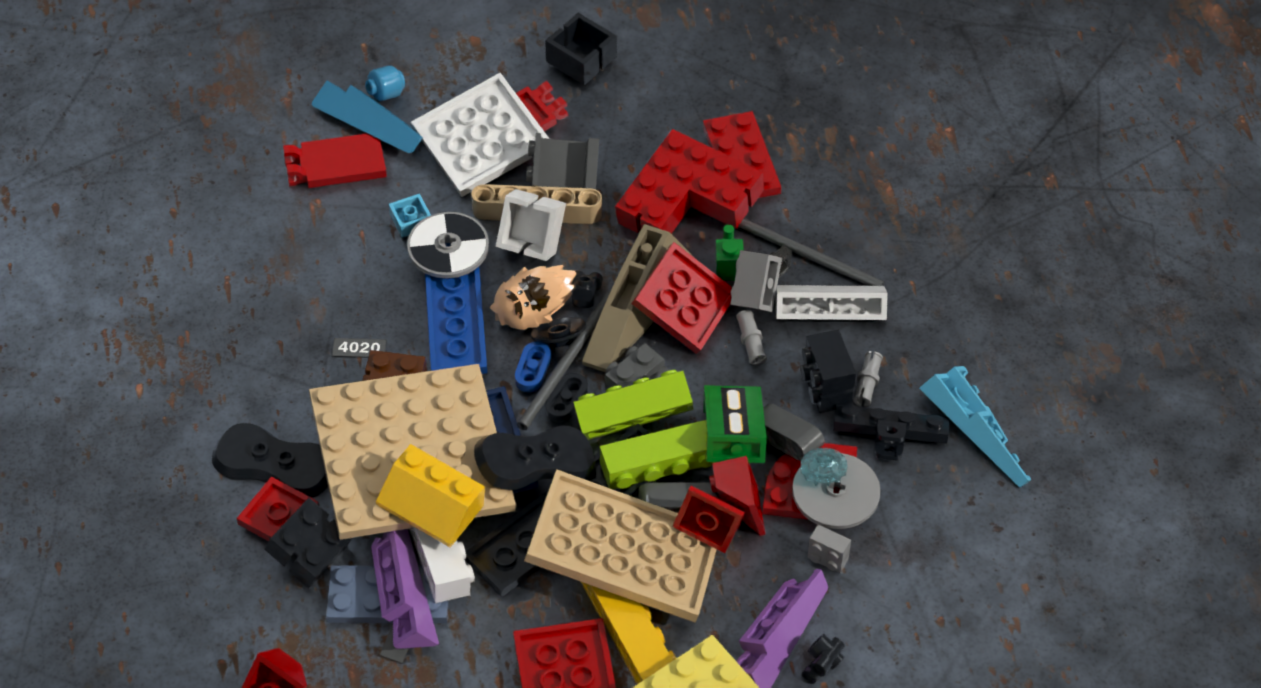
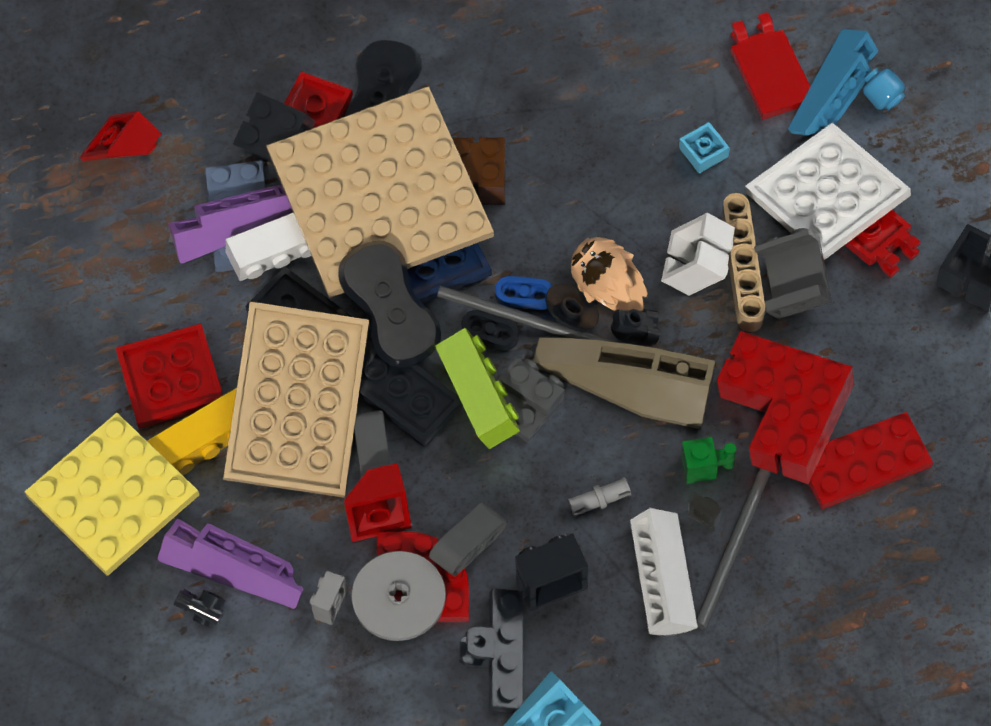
camera: 85 degrees right, 10 degrees up
dark grey sticker [332,338,387,357] -> none
yellow slope [376,444,485,547] -> none
piece [407,212,489,278] -> none
blue plate [425,243,487,374] -> none
lime brick [600,420,716,489] -> none
red plate [631,242,732,354] -> none
red slope [672,486,746,553] -> none
green panel [703,385,766,463] -> none
light grey brick [731,250,782,312] -> none
clear light blue gear [801,448,847,487] -> none
light grey pin [853,351,883,407] -> none

